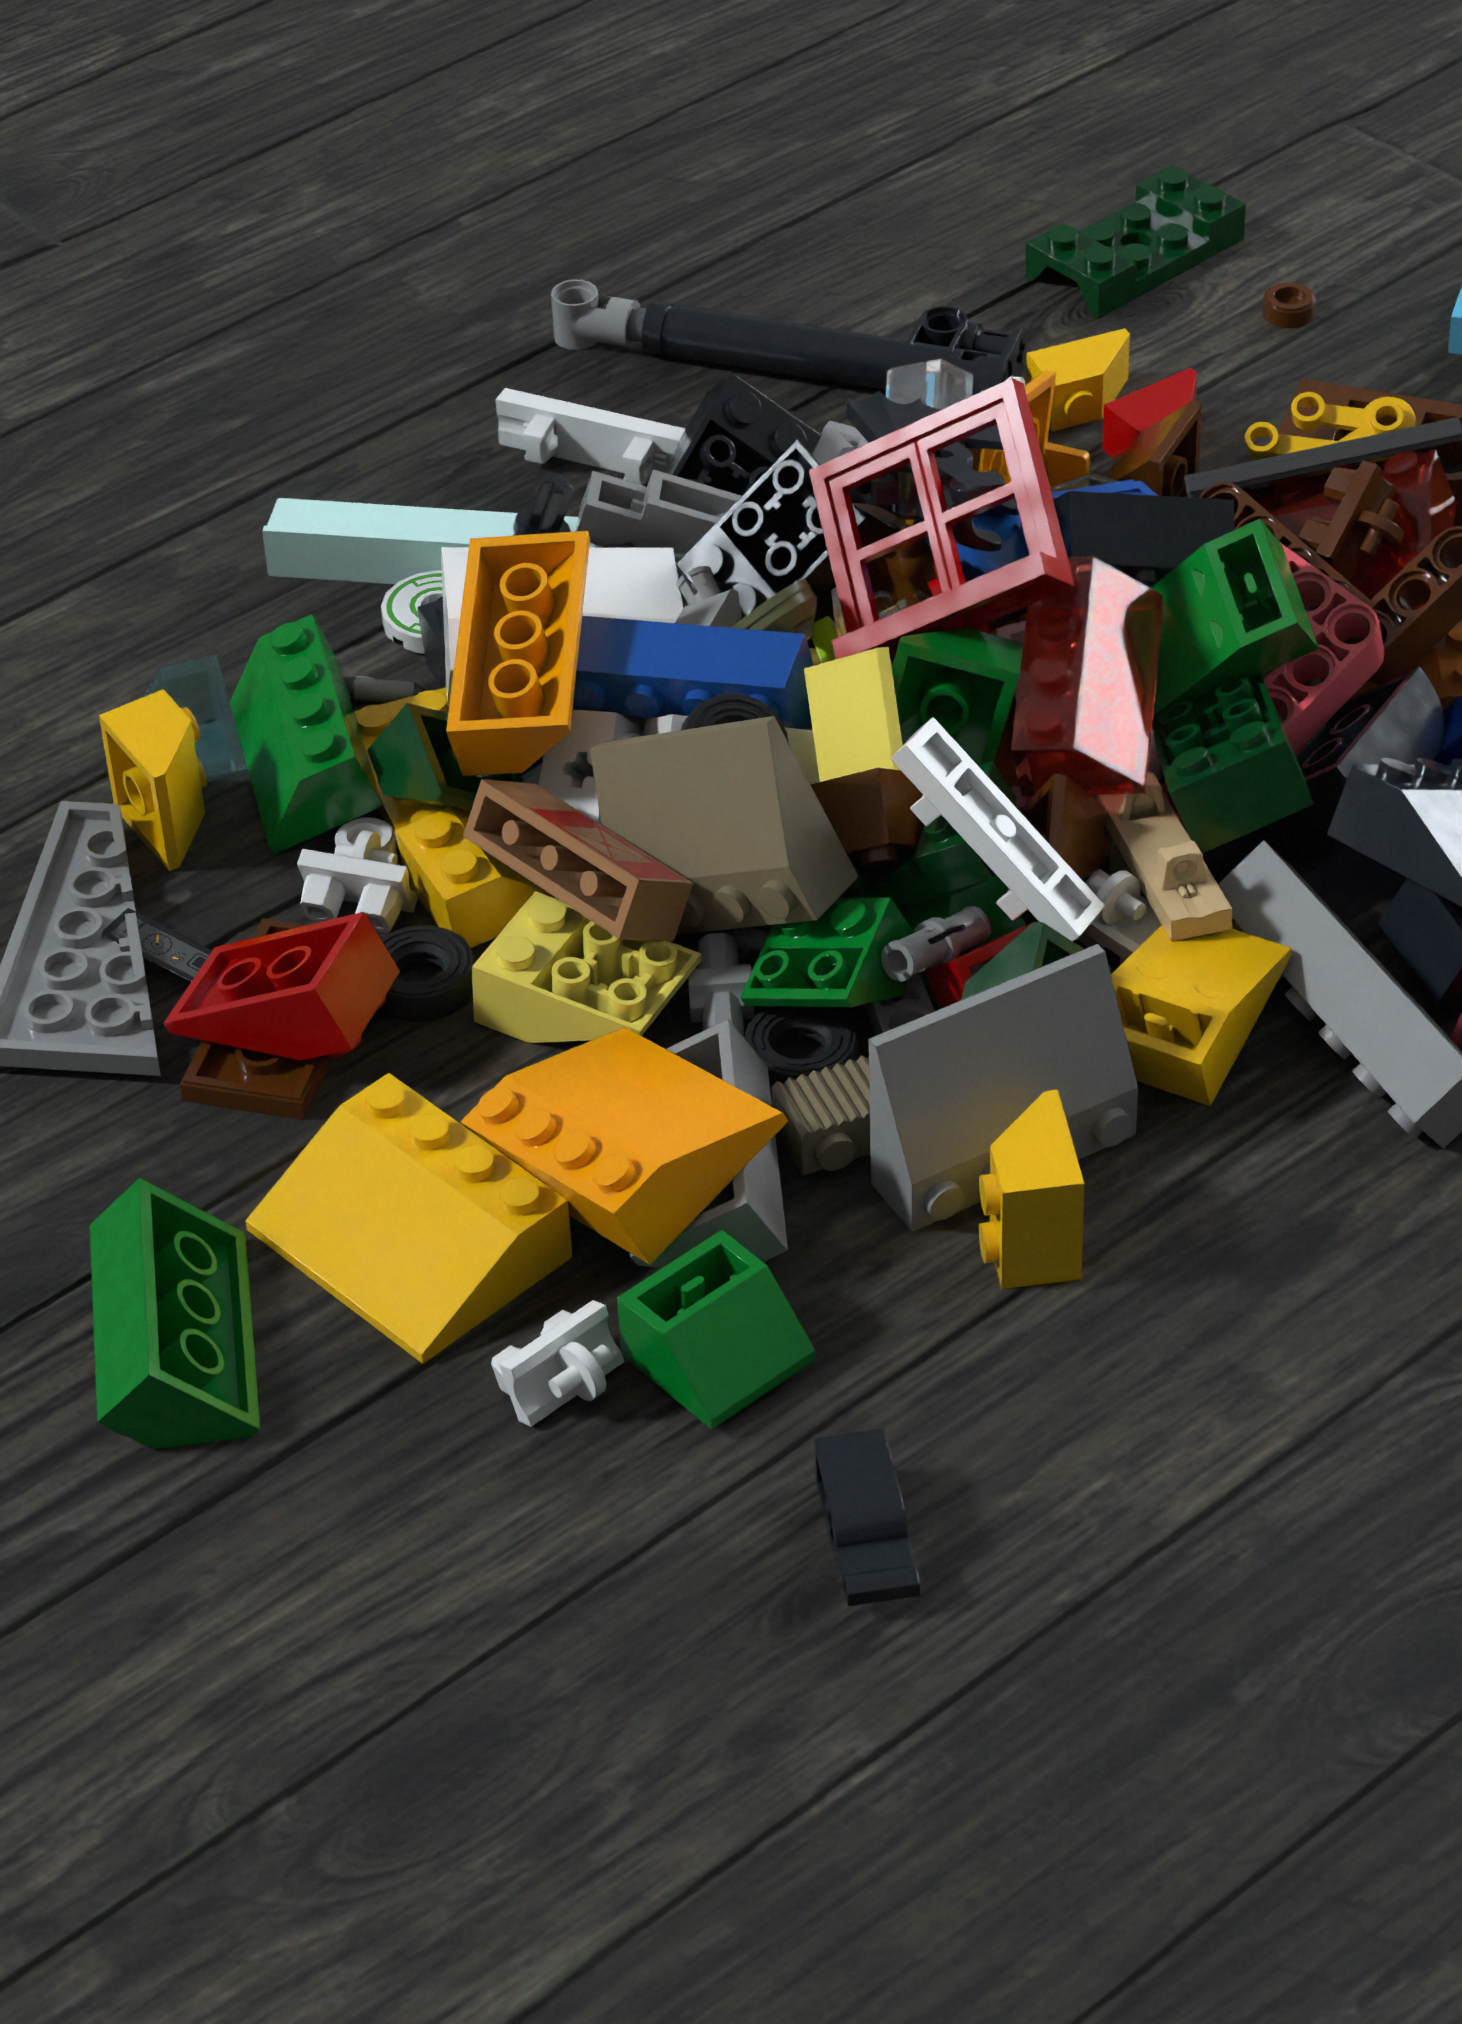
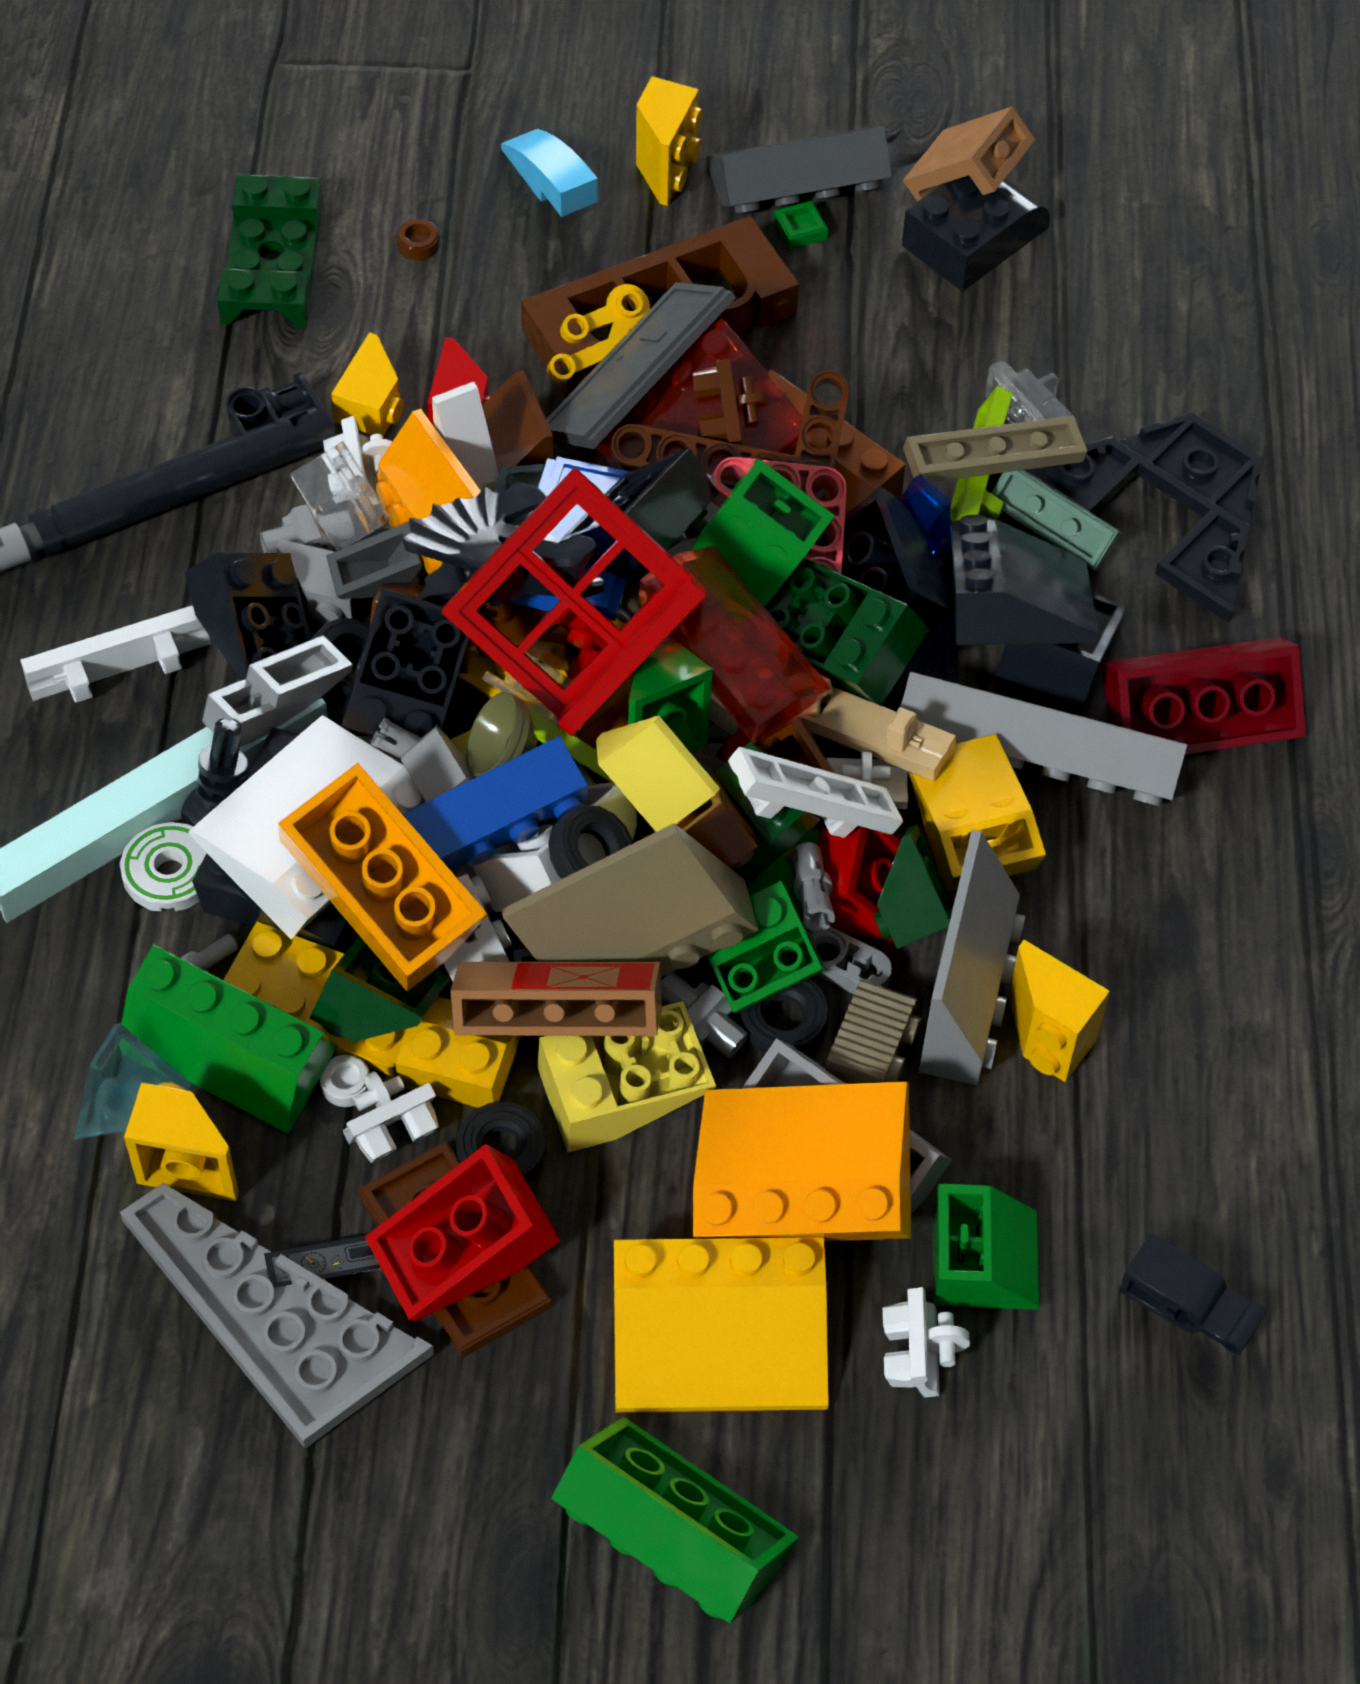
camera: 50 degrees left, 15 degrees up
none -> white slope [432,382,501,493]

